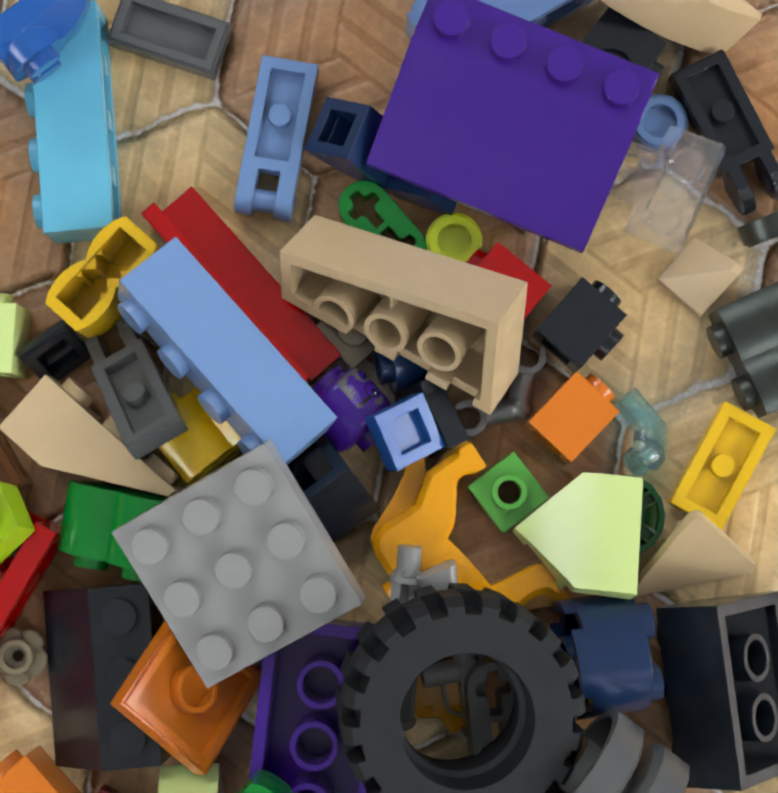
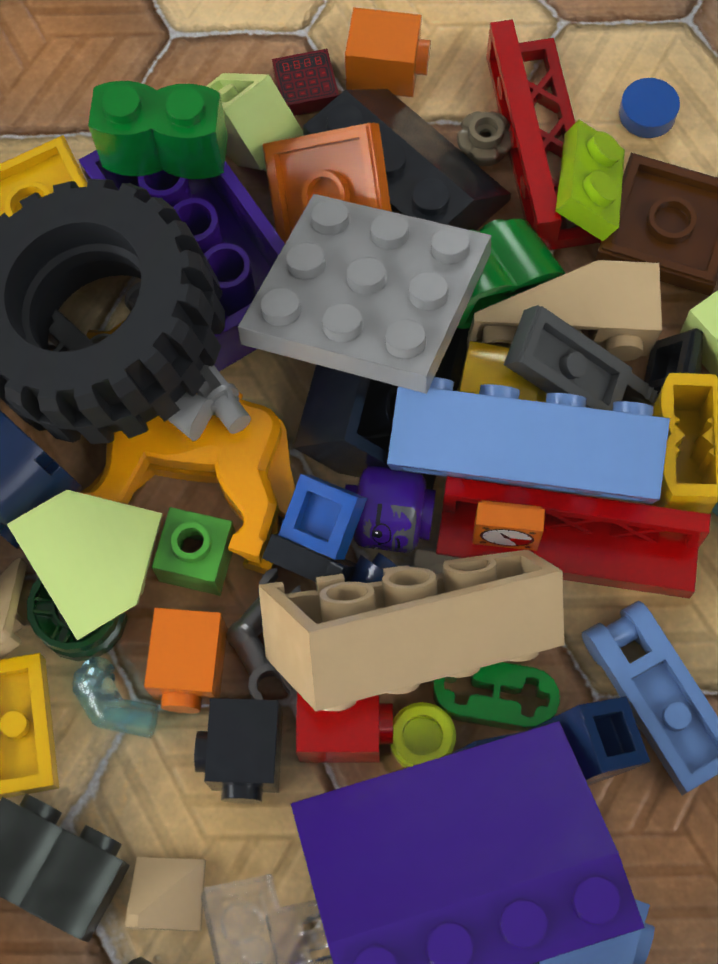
camera: 140 degrees right, 15 degrees down
none -> orange tile [472,500,545,551]

